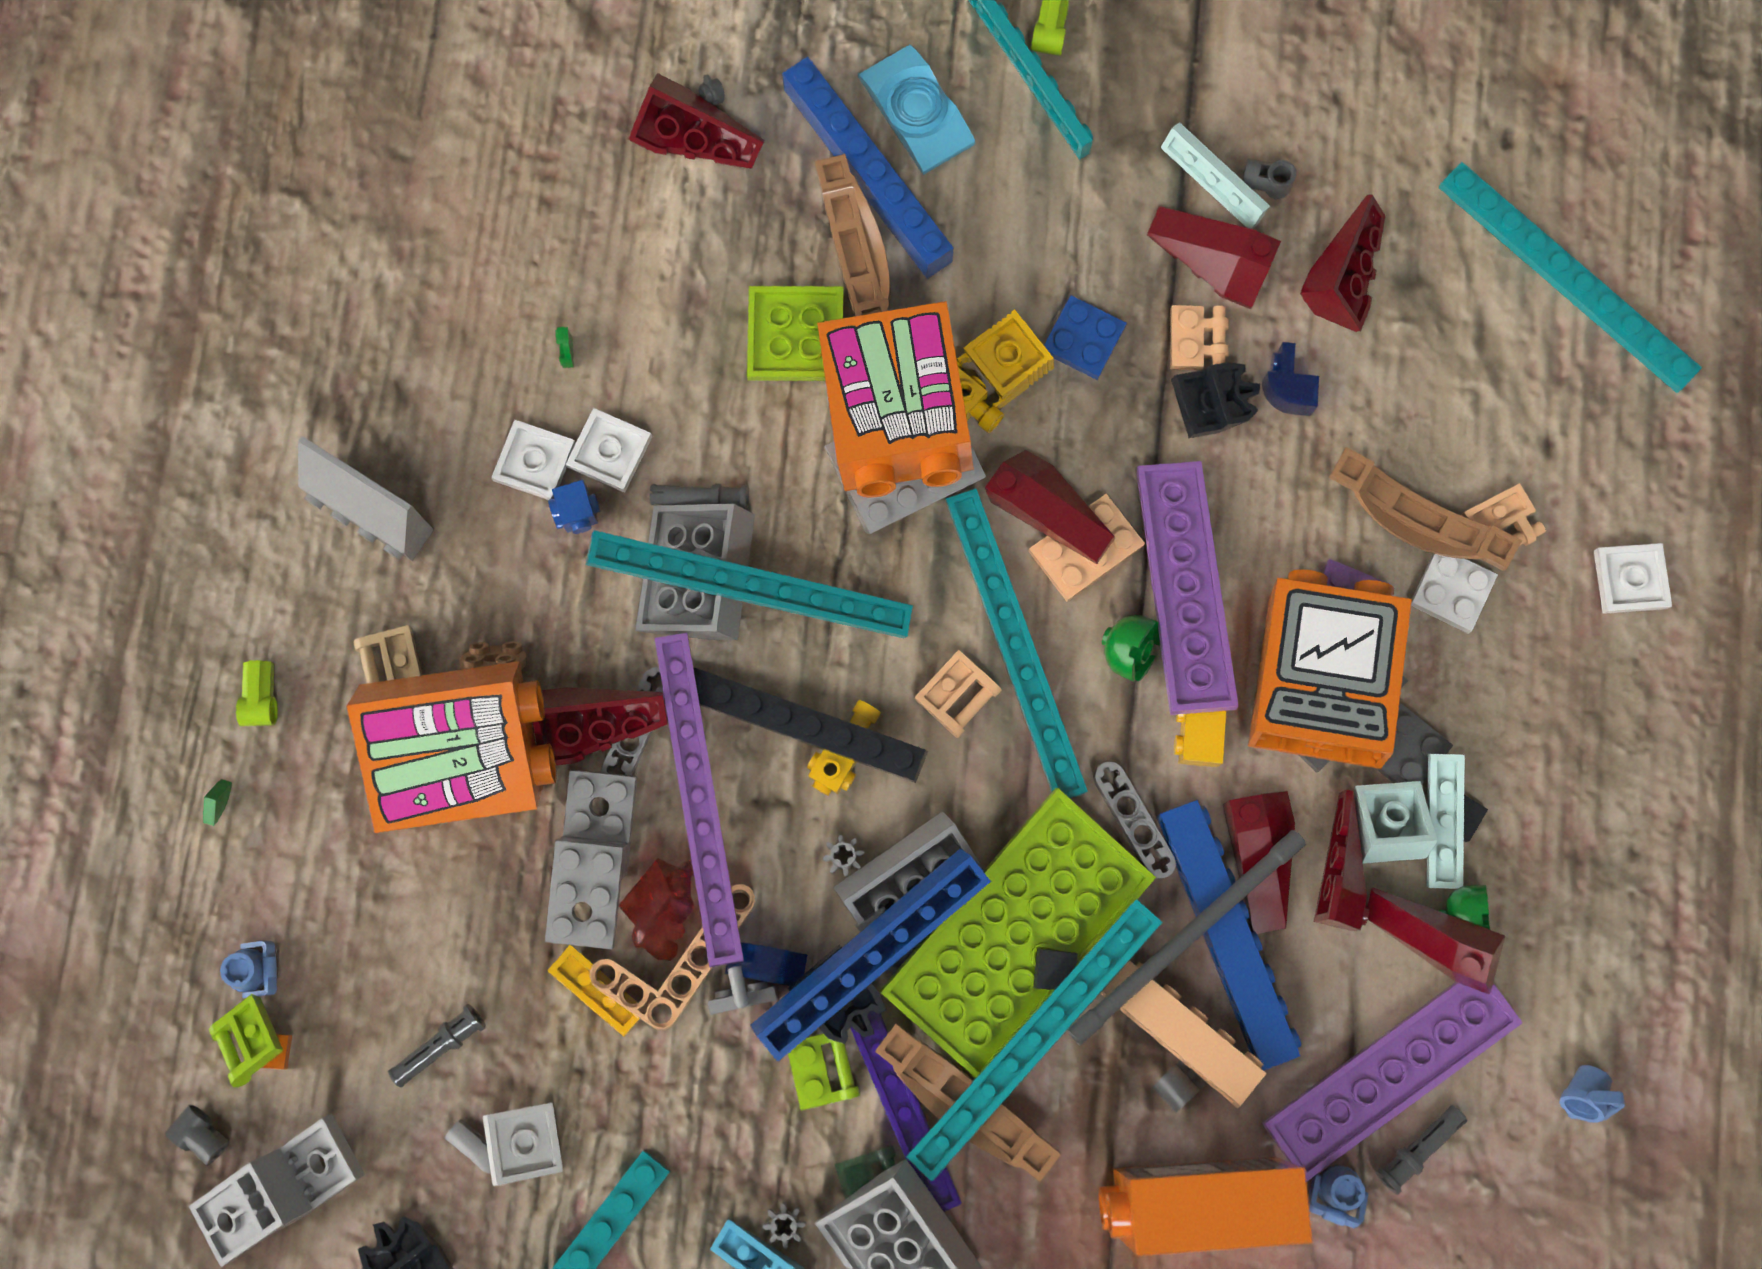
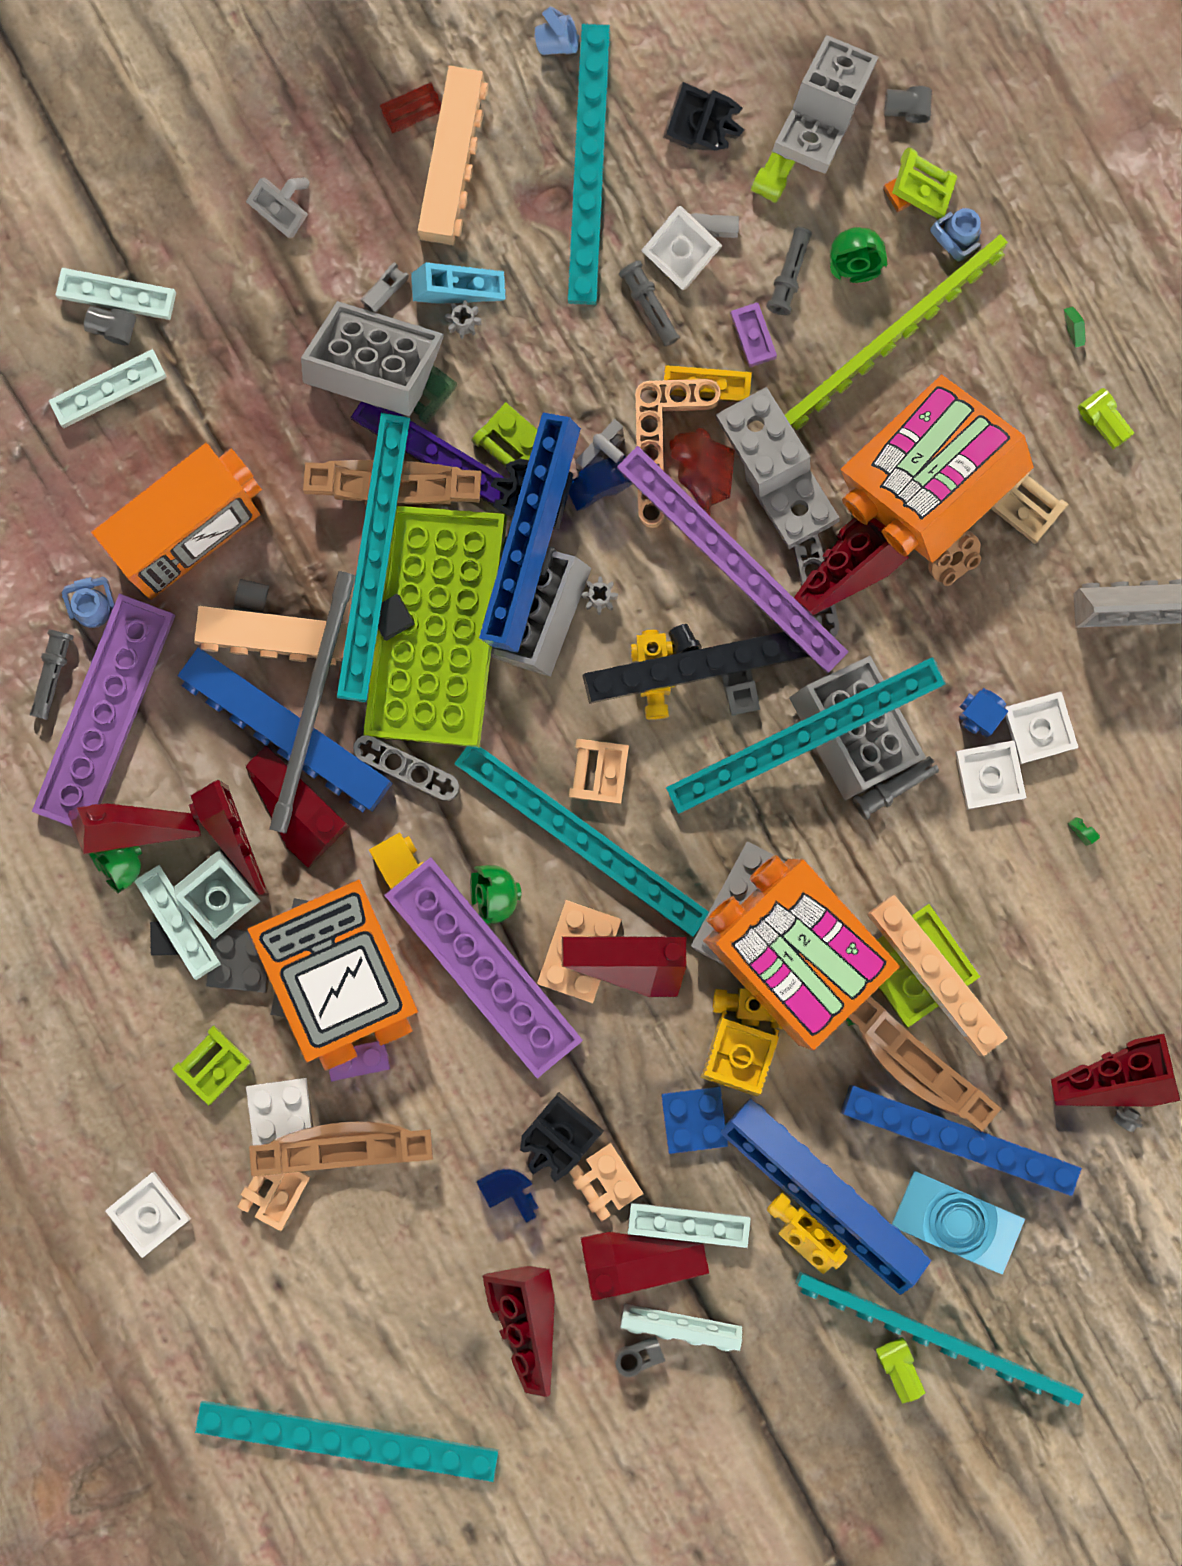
camera: 145 degrees right, 5 degrees up
none -> lime plate [172,1025,252,1106]
none -> dark grey pin [619,261,680,347]
none -> light aqua plate [628,1203,751,1248]
none -> black piece [668,624,702,655]
none -> blue brick [720,1098,932,1295]
none -> dark grey slope [721,670,760,716]
none -> medium lavender plate [730,302,777,368]
none -> lime piece [751,152,796,203]
none -> yellow brick [766,1192,848,1274]
none -> lime plate [785,234,1008,431]
none -> green cylinder [829,227,888,283]
none -> light nougat brick [867,894,1008,1056]

